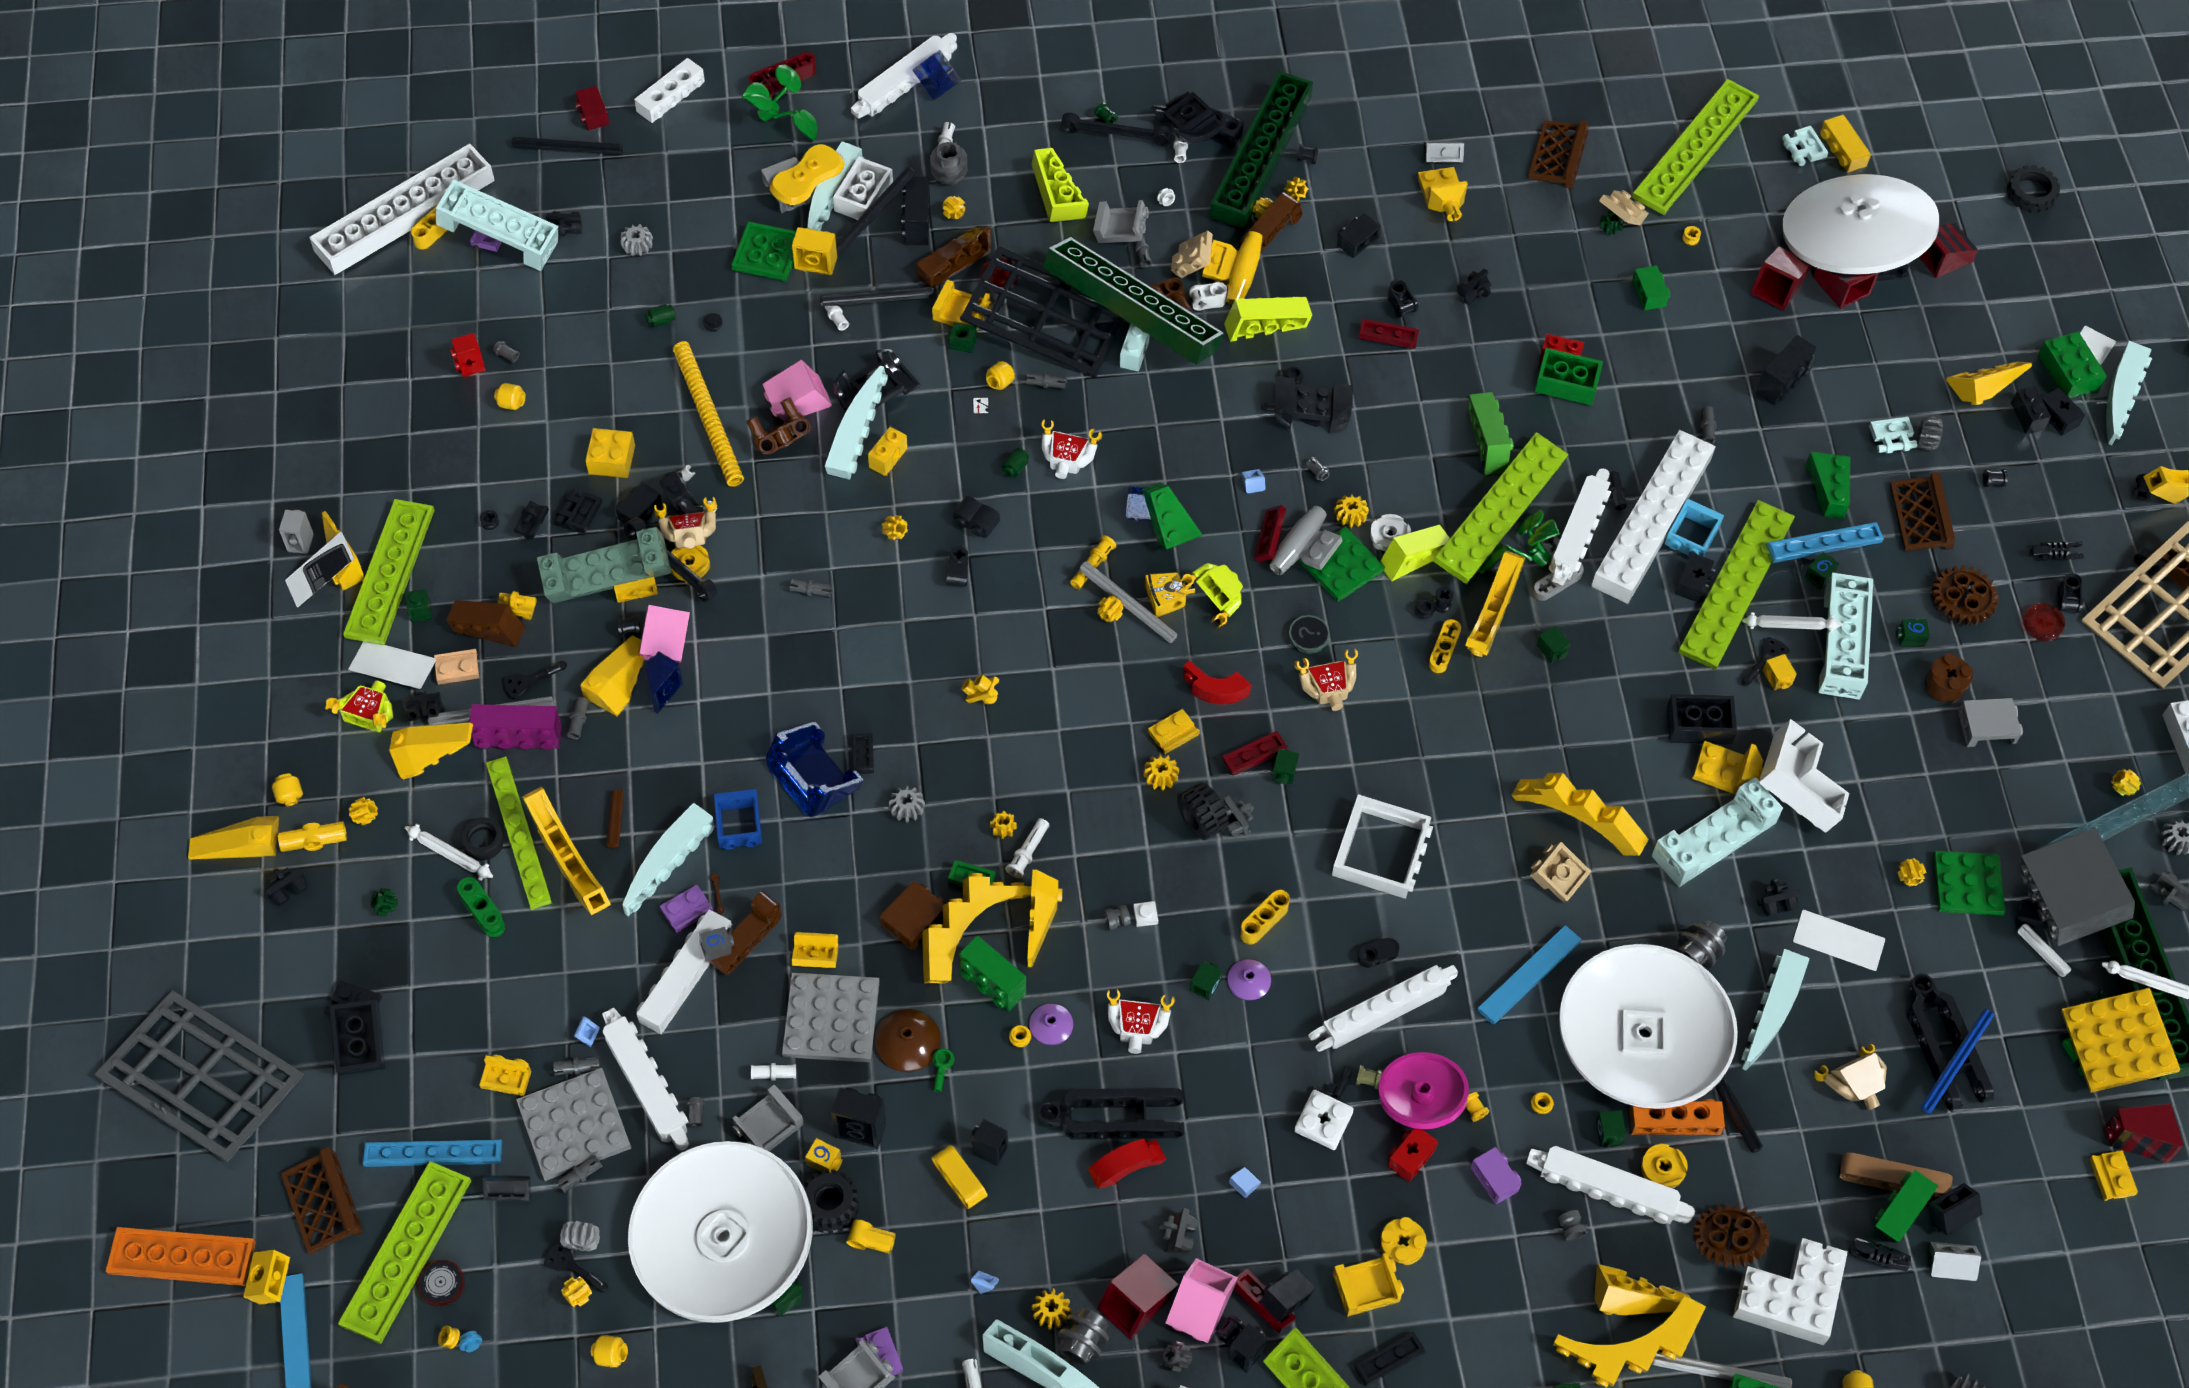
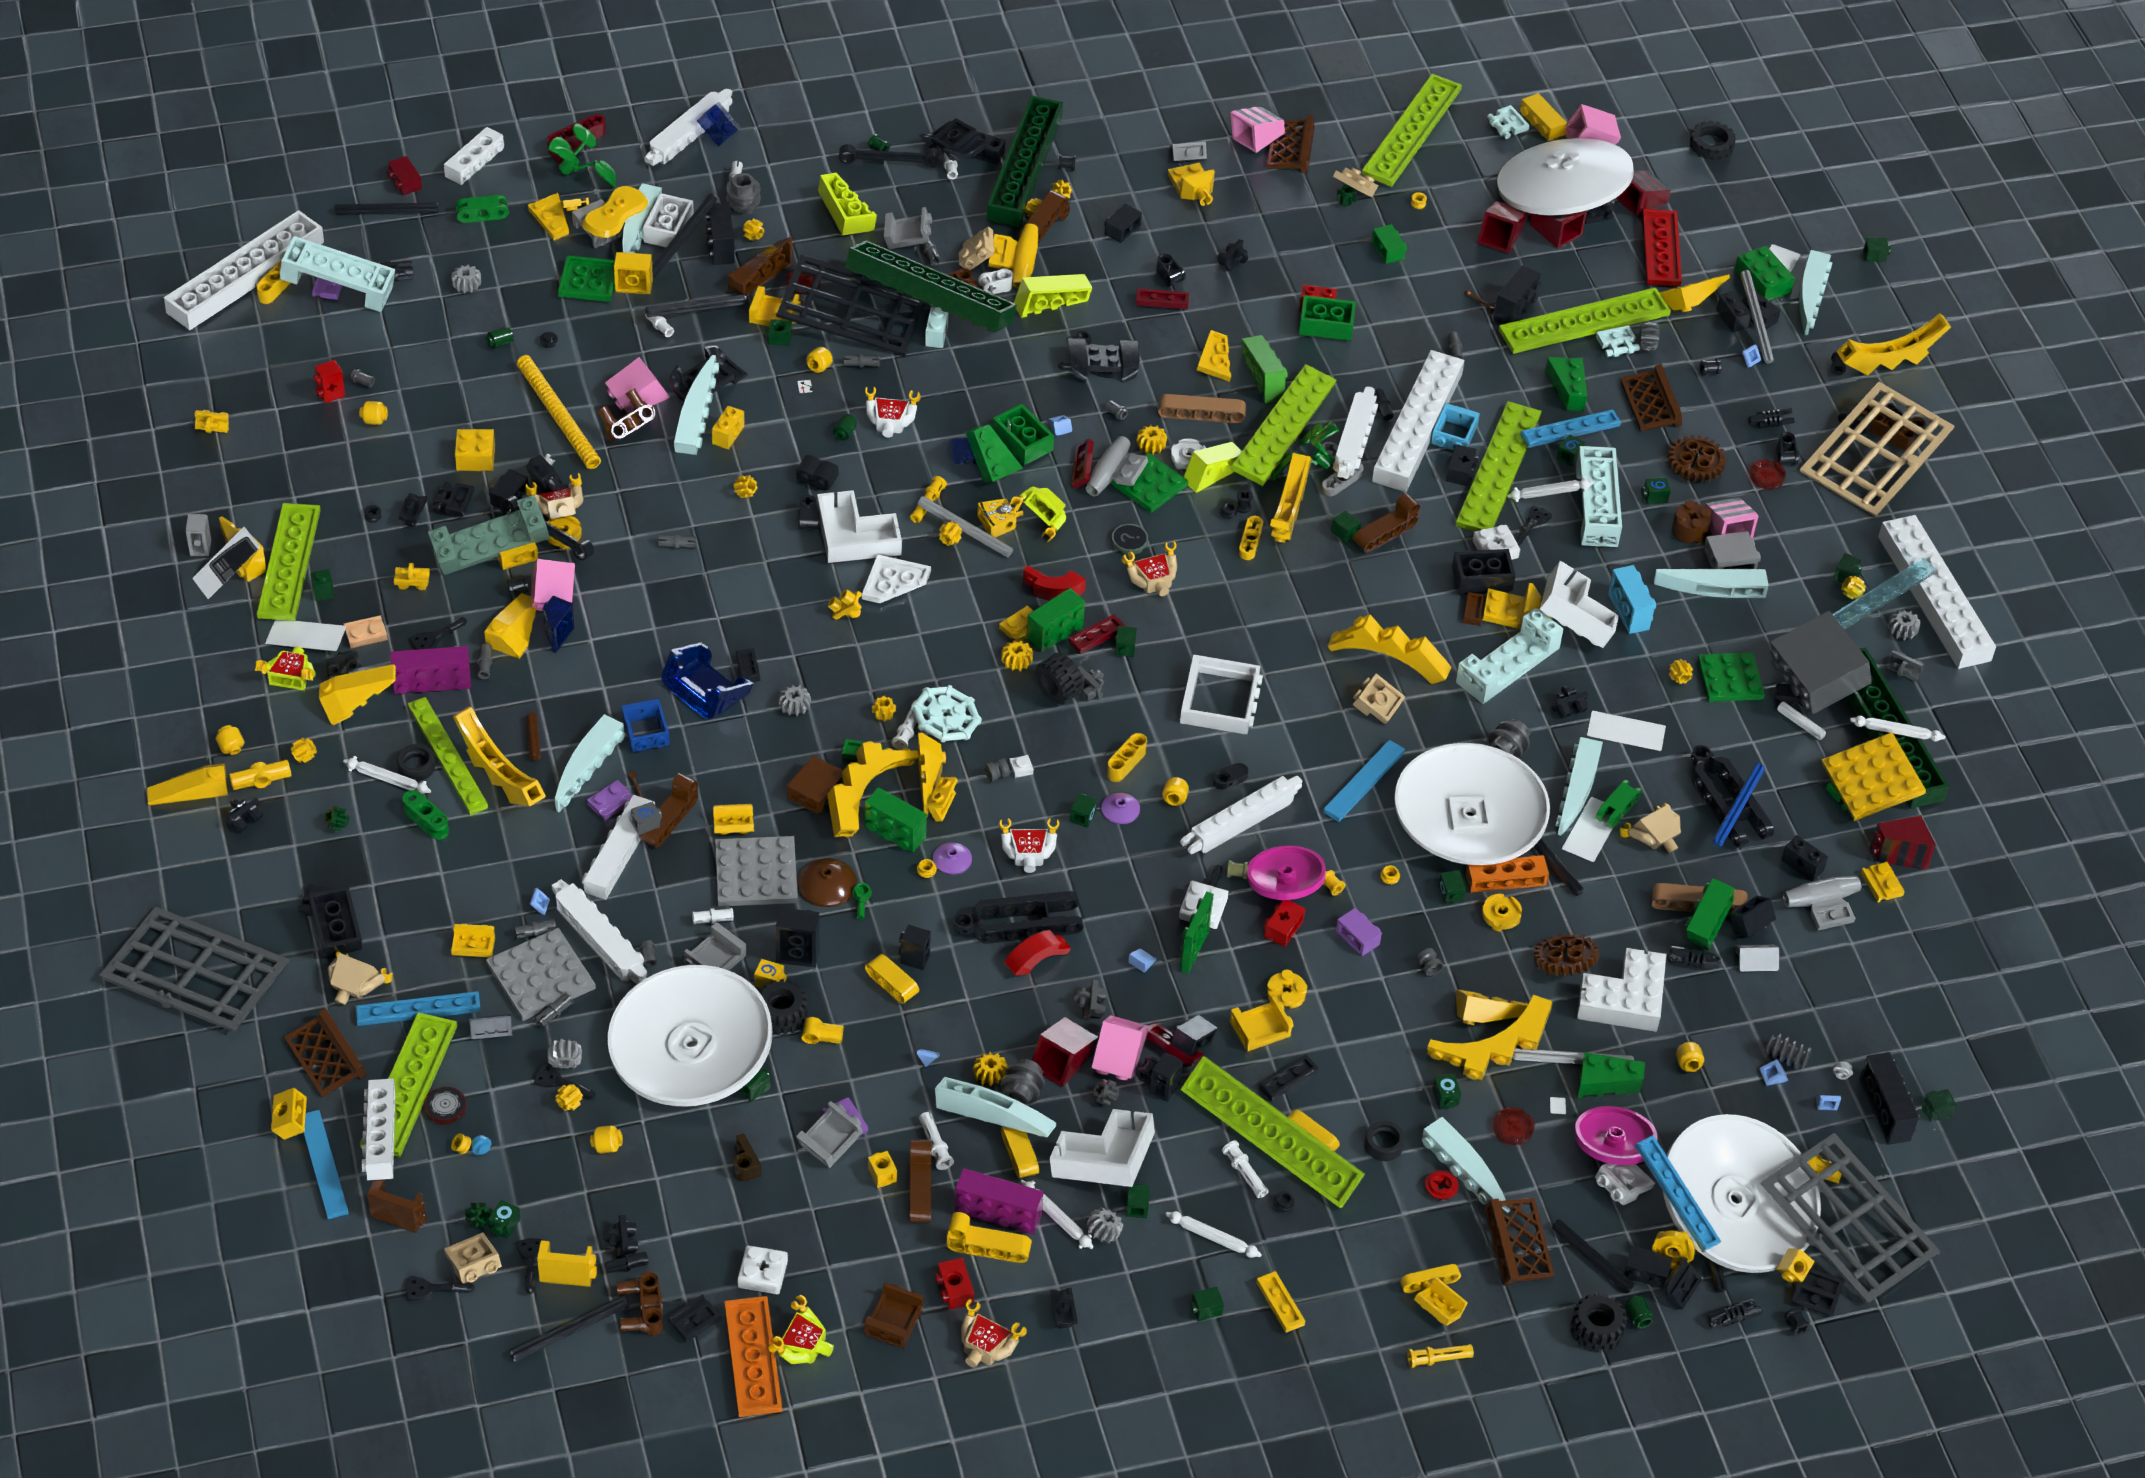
camera: 10 degrees left, 10 degrees down
orange plate [106,1227,256,1286] -> none
reddish brown wedge [446,600,525,648] -> none
white plate [1157,188,1175,206] -> none
white hinge [1526,1146,1695,1224] -> none
yellow brick [1762,654,1797,690] -> none
none -> yellow hips [195,410,229,433]
none -> tan torso [328,952,393,1005]
none -> white brick [362,1079,395,1180]
none -> green piece [455,195,509,223]
none -> yellow wing [528,193,569,240]
none -> yellow plate [561,198,589,211]
none -> white piece [817,490,902,563]
none -> white plate [862,555,931,603]
none -> light aqua plate [911,685,982,743]
none -> yellow bracket [927,777,958,822]
none -> green brick [993,404,1054,465]
none -> green brick [1027,588,1085,653]
none -> medium nougat beam [1158,394,1246,423]
none -> yellow head [1162,777,1189,806]
none -> green plate [1179,891,1214,974]
none -> yellow wing [1196,330,1231,382]
none -> bright pink slope [1230,106,1285,153]
none -> reddish brown beam [1353,493,1420,553]
none -> reddish brown tile [1462,592,1486,626]
none -> reddish brown hinge [1465,290,1495,311]
none -> white brick [1472,525,1520,560]
none -> lime plate [1498,287,1671,354]
none -> white sticker [1562,797,1613,862]
none -> bright pink slope [1565,104,1621,145]
none -> green piece [1595,780,1642,828]
none -> medium azure brick [1608,565,1656,634]
none -> red plate [1642,209,1682,287]
none -> light aqua slope [1653,569,1769,598]
none -> bright pink slope [1705,497,1759,538]
none -> light grey axle [1741,270,1774,364]
none -> light blue slope [1742,344,1761,367]
none -> black brick [1781,835,1828,882]
none -> light grey plate [1783,876,1861,931]
none -> clear green brick [1833,553,1862,583]

